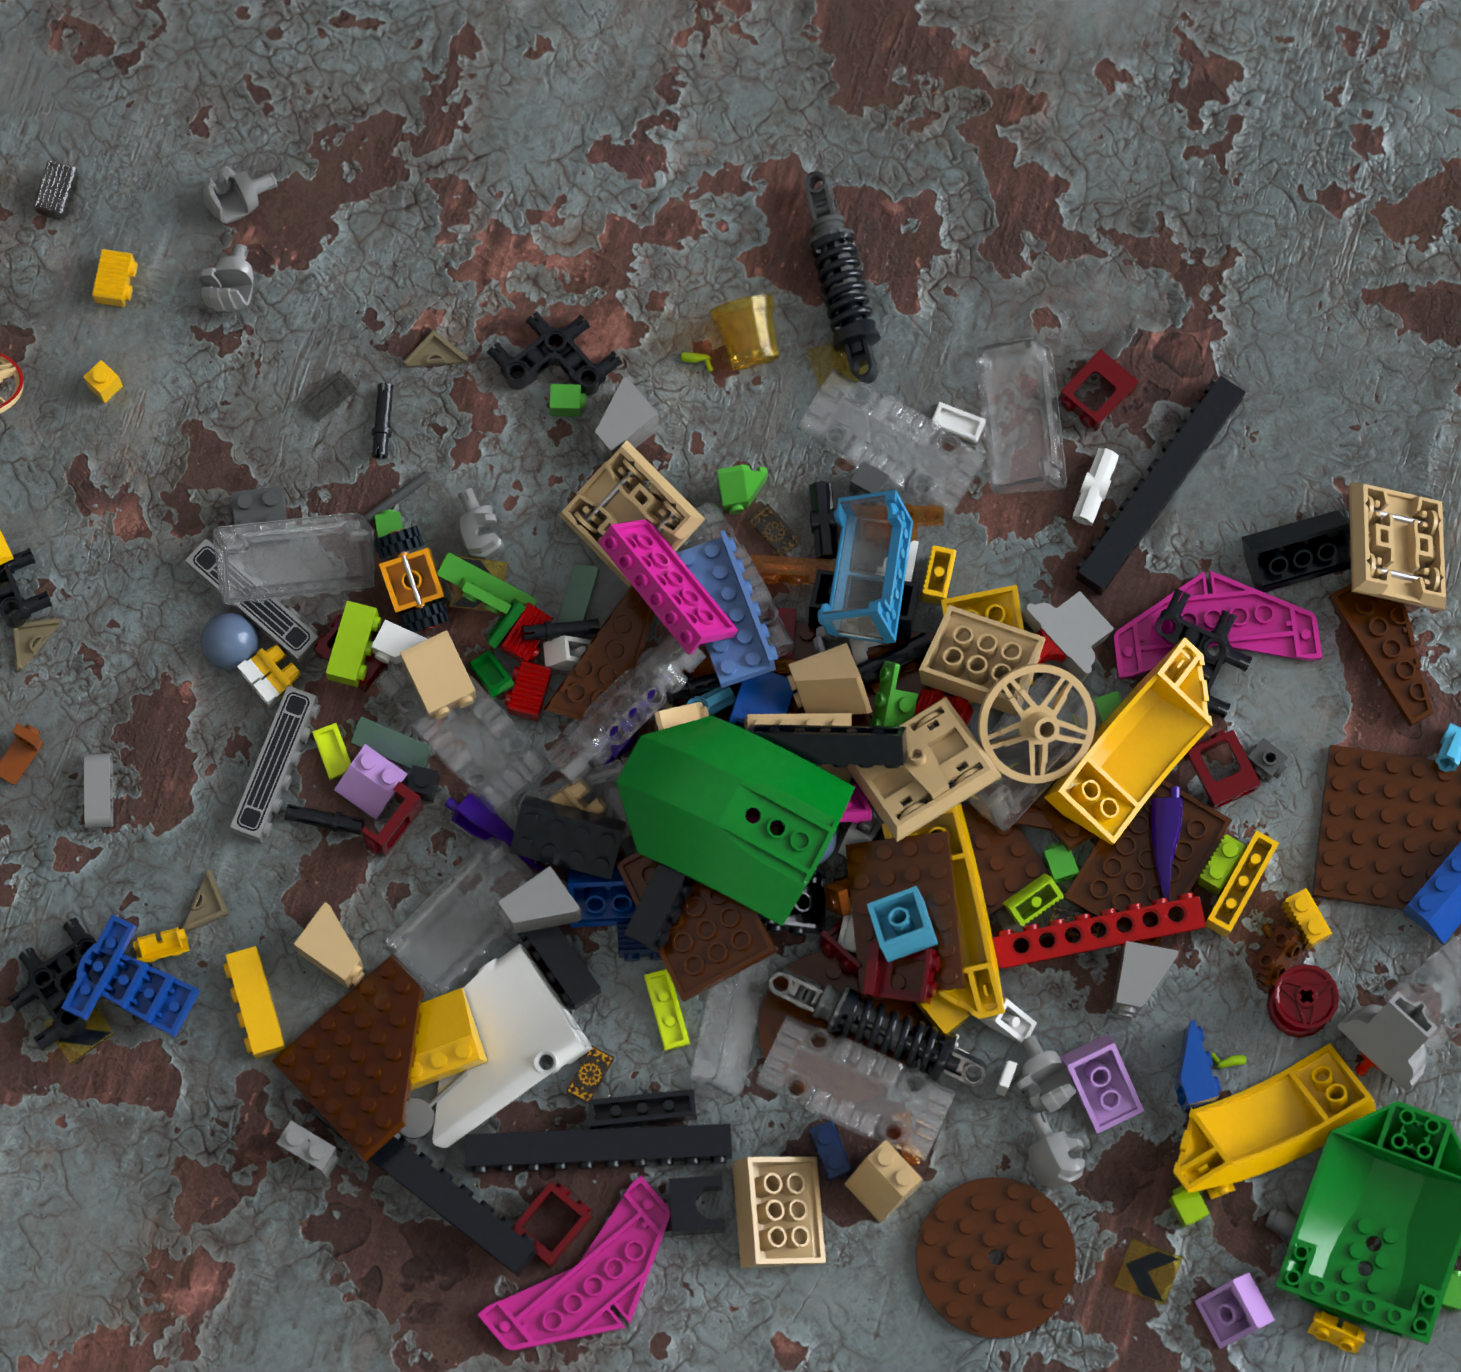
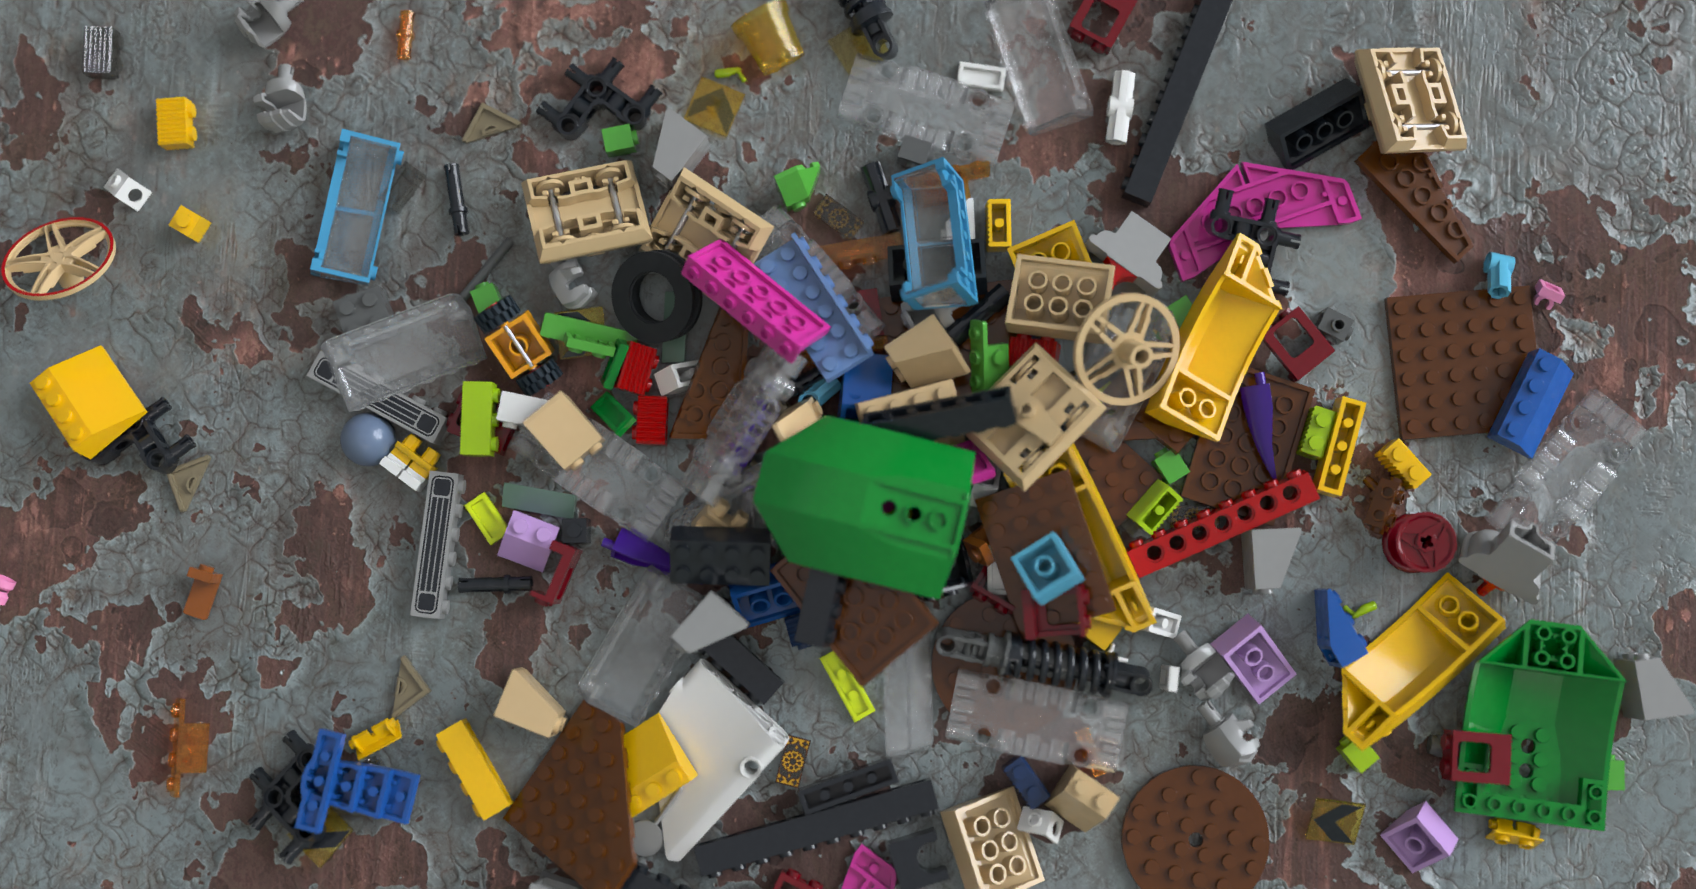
camera: 10 degrees left, 10 degrees up
light grey beam [84,753,113,828] -> none
black pin [521,618,600,642] -> none
none -> white bracket [104,168,152,211]
none -> clear windscreen [310,129,404,286]
none -> clear orange pin [396,10,415,61]
none -> tan piece [521,160,653,264]
none -> black tyre [611,250,703,344]
none -> clear yellow piece [684,77,745,137]
none -> white bracket [1017,806,1064,844]
none -> dark red window [1439,729,1512,785]

